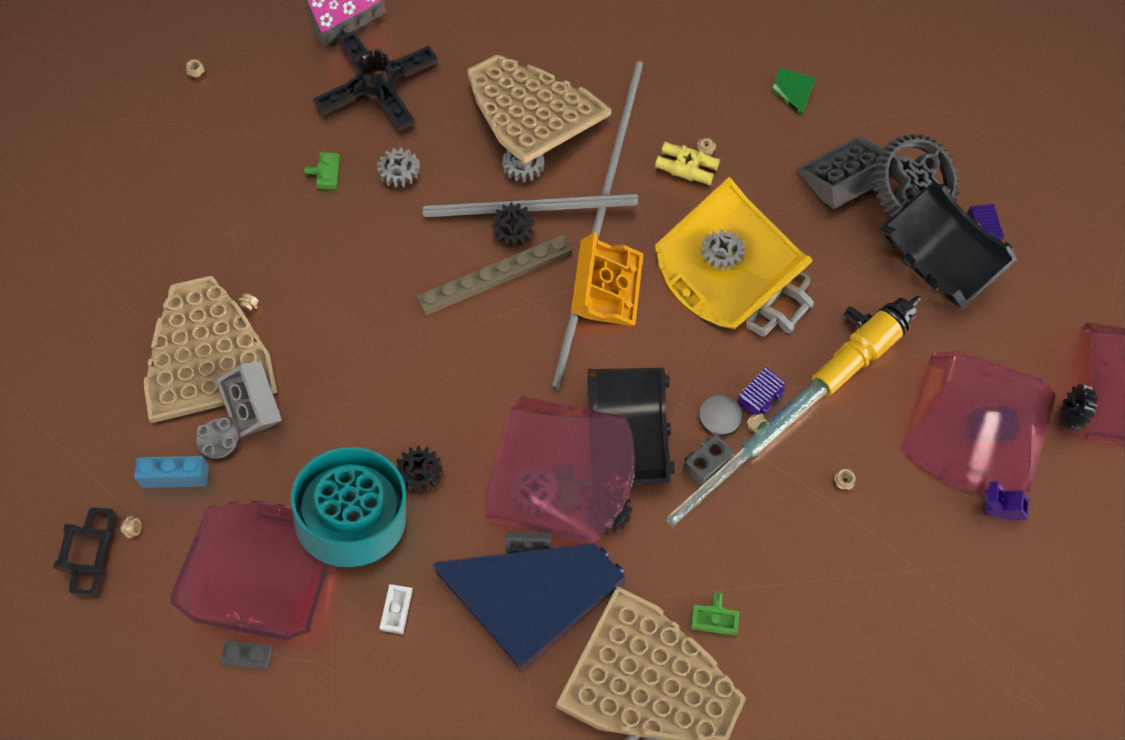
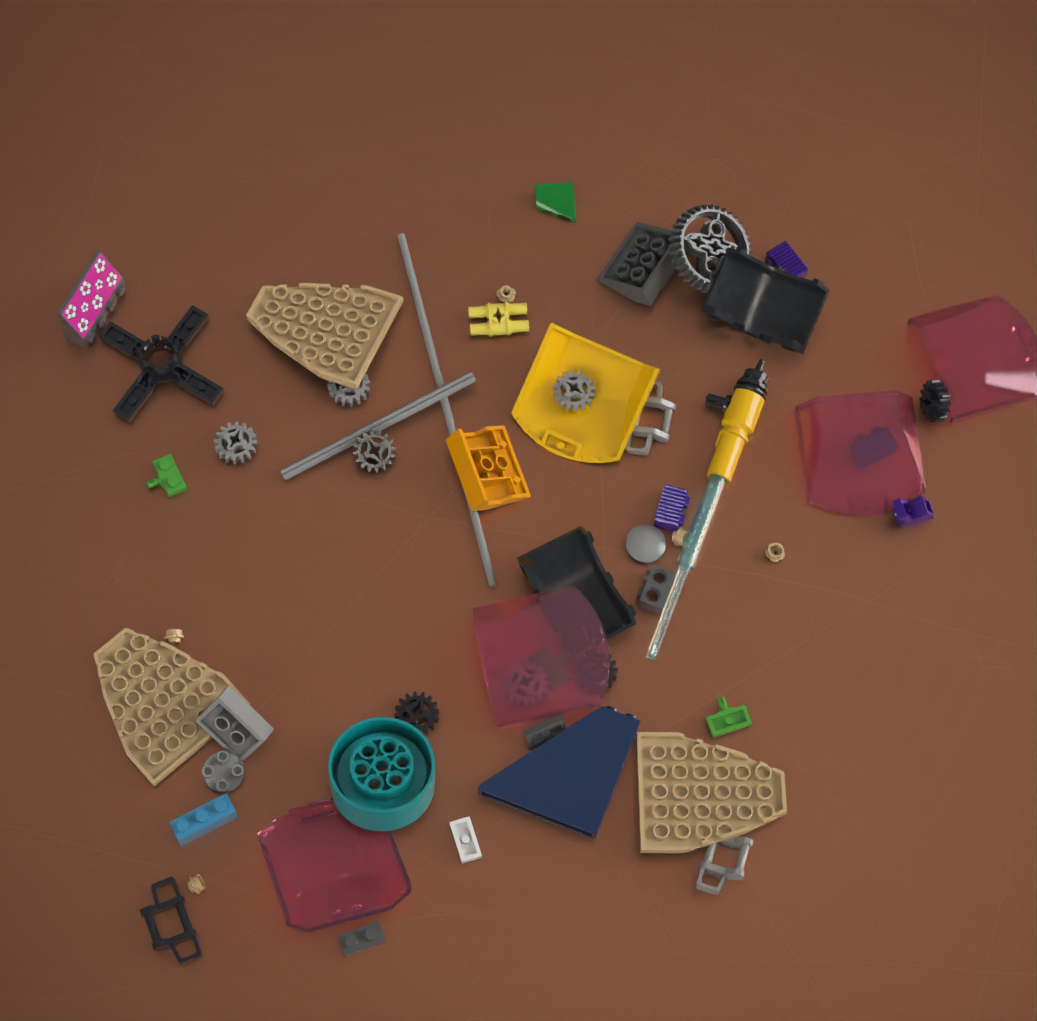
camera: 30 degrees left, 5 degrees up
dark tan plate [417,235,572,315] -> none

